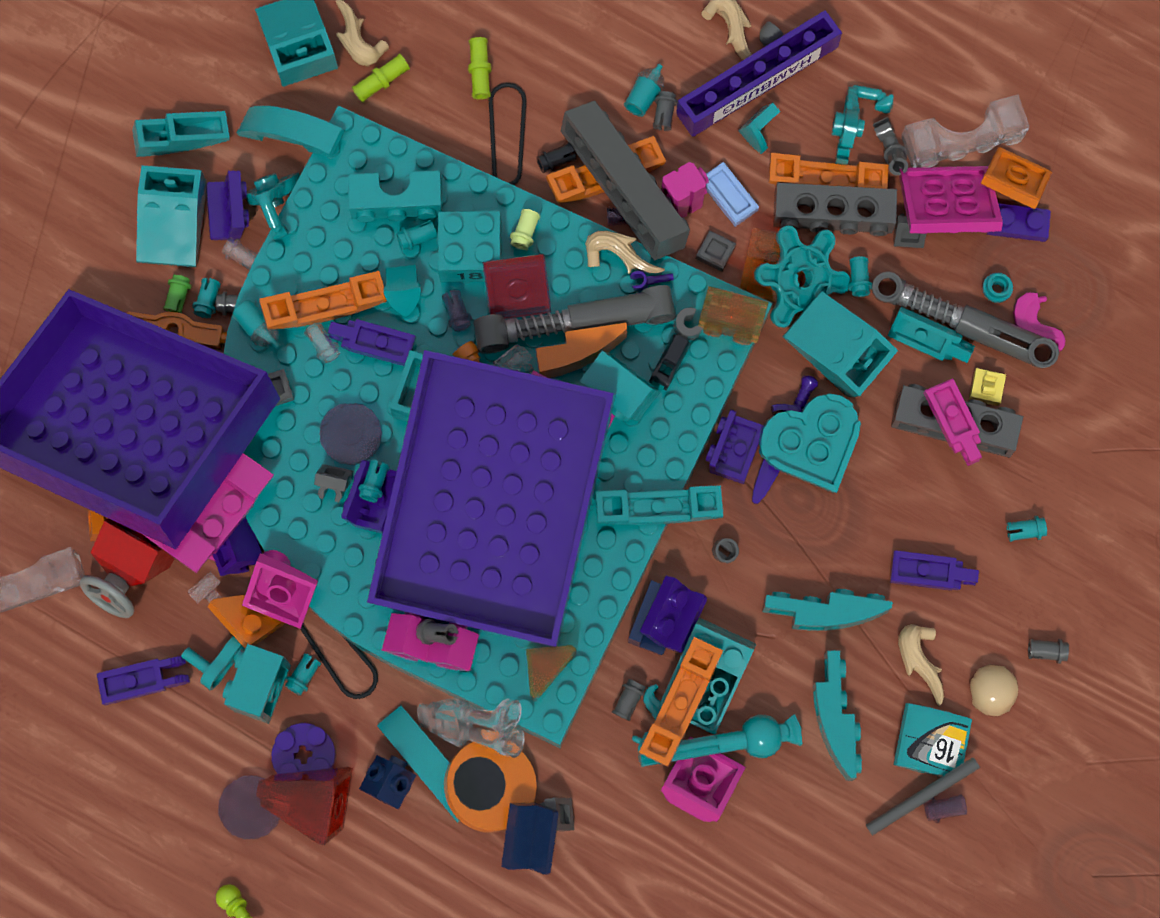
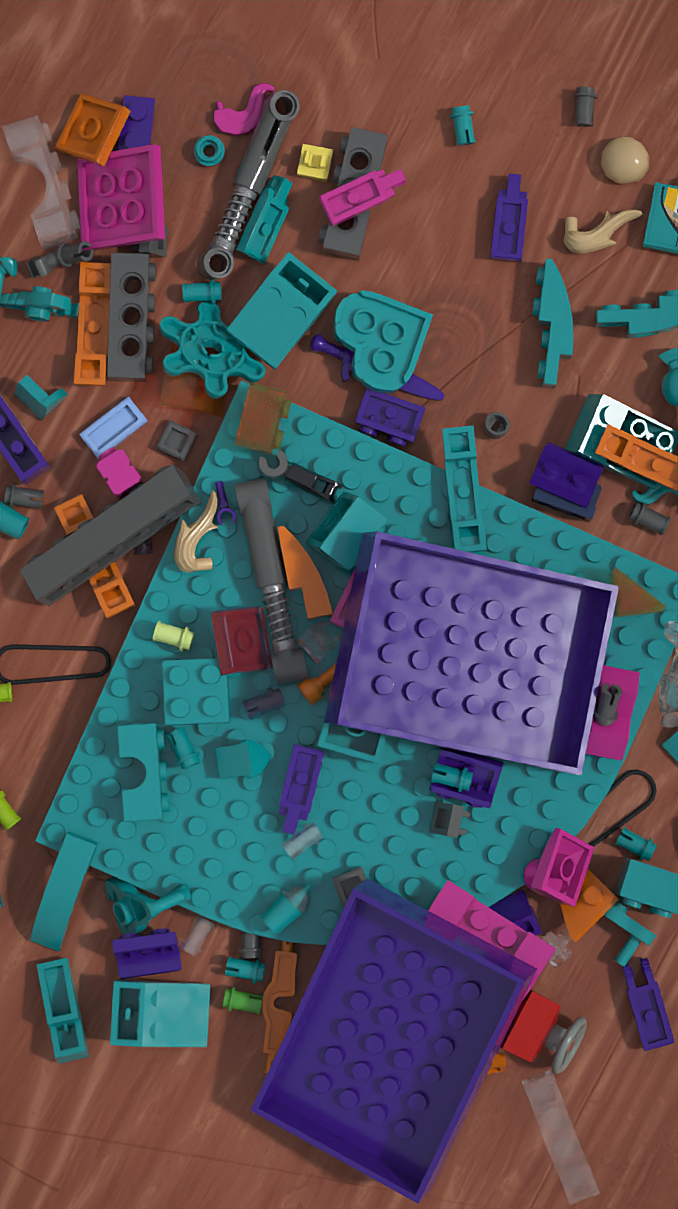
camera: 95 degrees left, 10 degrees up
orange slope [259,271,387,329] -> none
clear purple tile [319,403,382,465] -> none
black pin [536,142,576,173] -> none

